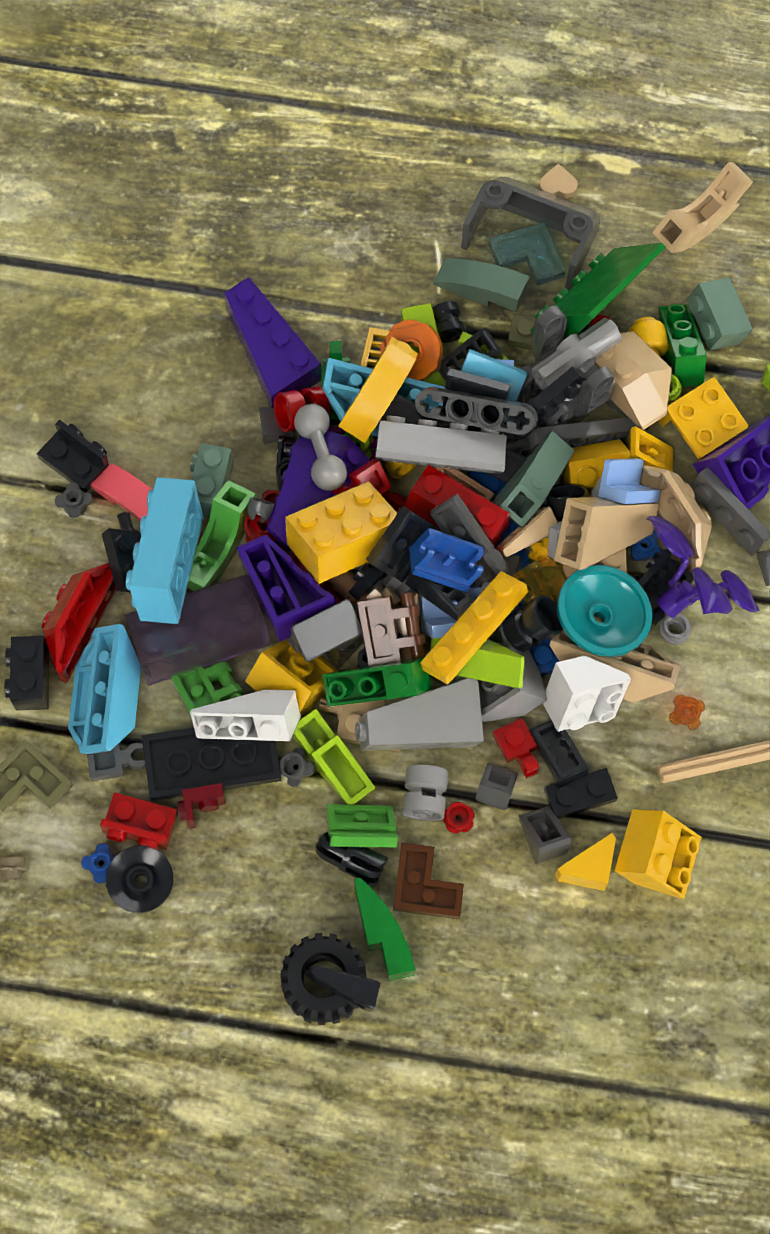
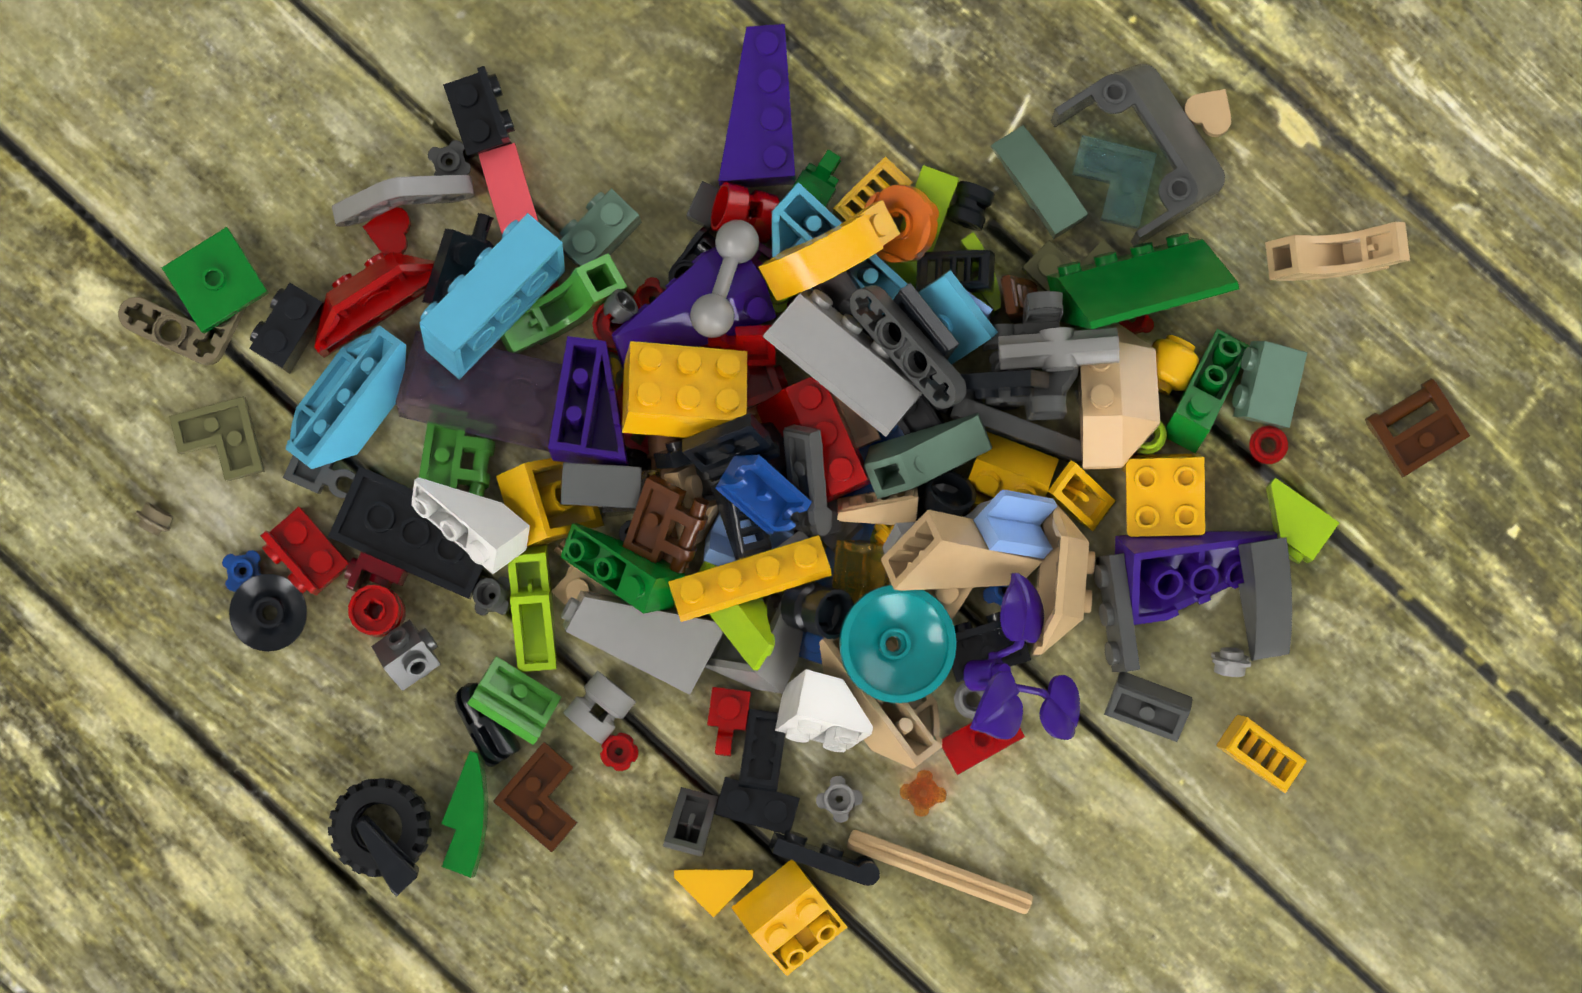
camera: 45 degrees right, 15 degrees up
dark grey slope [476,763,518,810] -> none
none -> light grey beam [332,175,475,227]
none -> red wheel [348,585,406,637]
none -> red tile [362,207,411,256]
none -> dark grey brick [371,619,441,691]
none -> black plate [769,830,880,886]
none -> light grey plate [816,776,863,823]
none -> red plate [942,722,1025,775]
none -> reddish brown slope [1001,275,1038,324]
none -> red plate [1249,426,1288,464]

